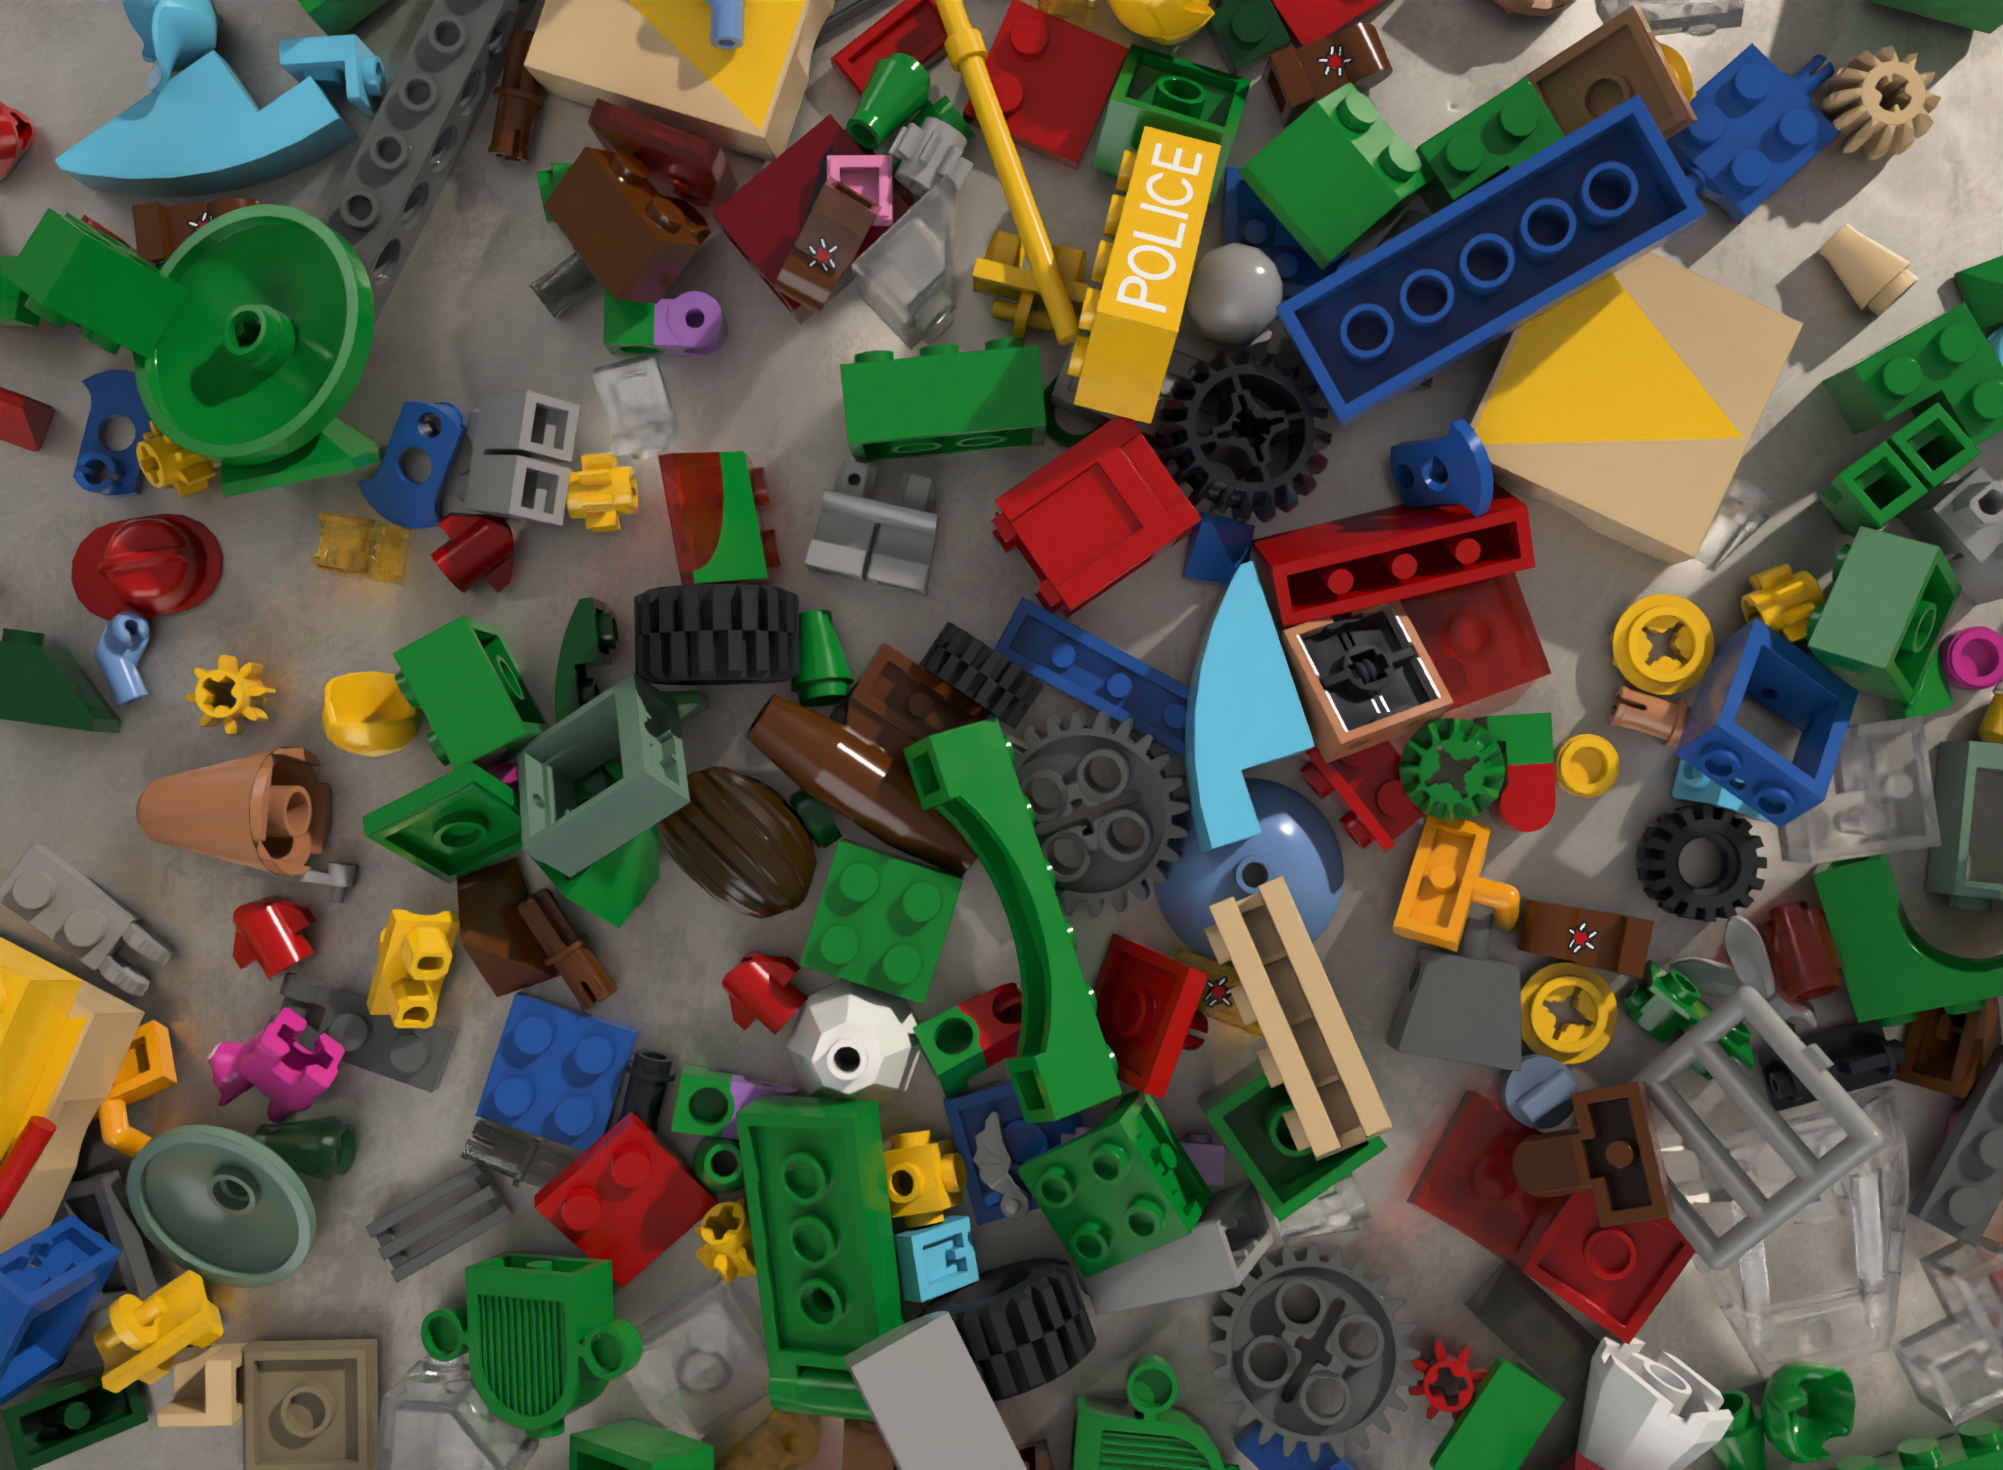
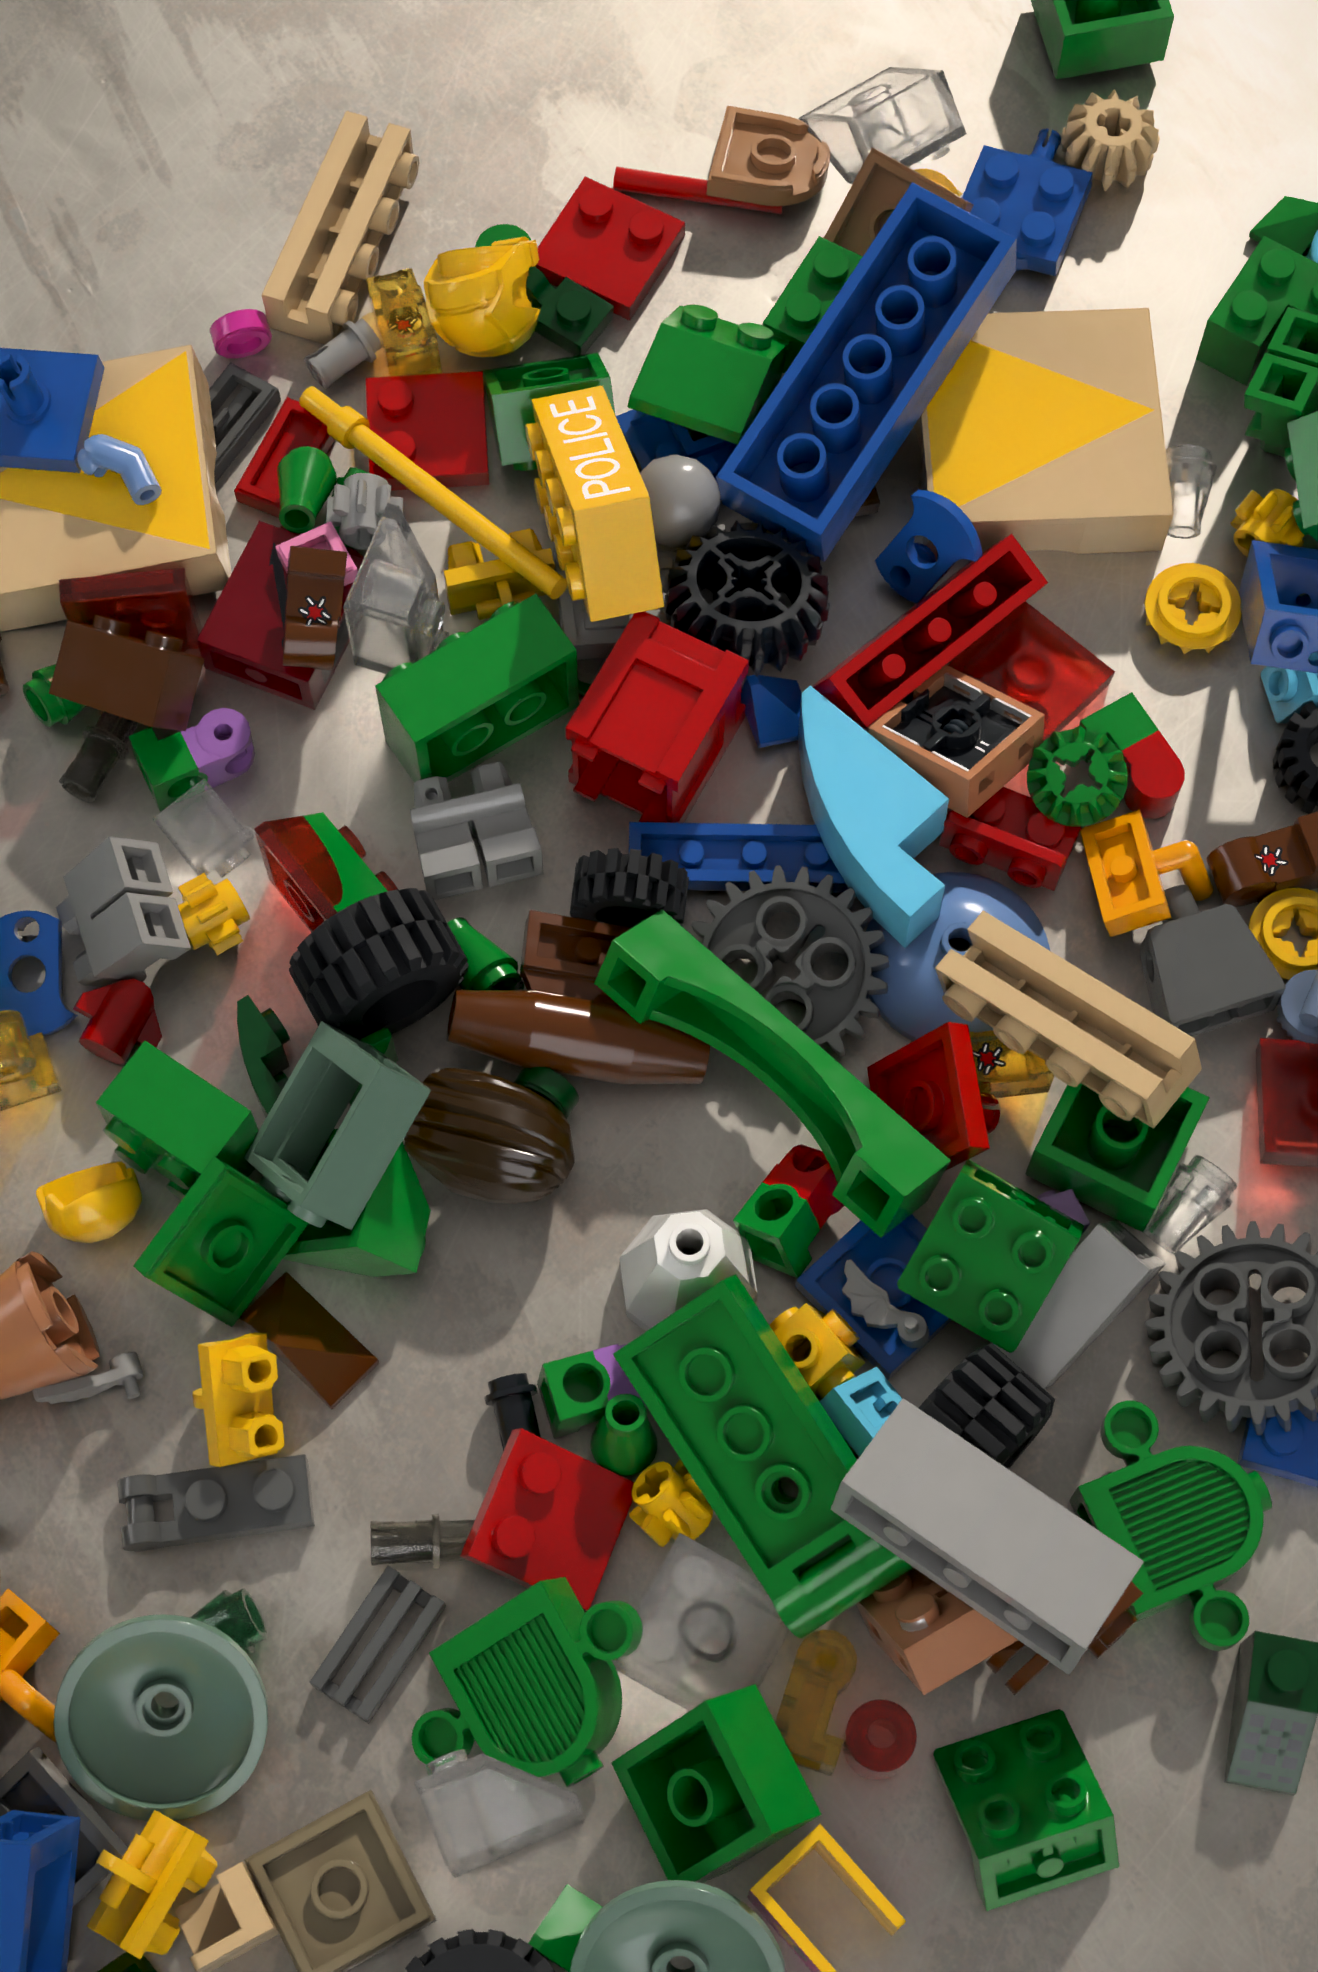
camera: 25 degrees left, 20 degrees down
dark pink animal [207,1008,345,1123] -> none
red piece [232,895,317,981] -> none
blue plate [475,991,641,1151] -> none
reddish brown axle [518,888,618,1012] -> none
red piece [722,951,808,1035] -> none
green brick [800,838,965,1004] -> none
reddish brown leg [1262,21,1393,128] -> none
yellow tile [1553,734,1620,797] -> none
nougat pin [1608,686,1692,748] -> none
tan cone [1818,223,1918,317] -> none

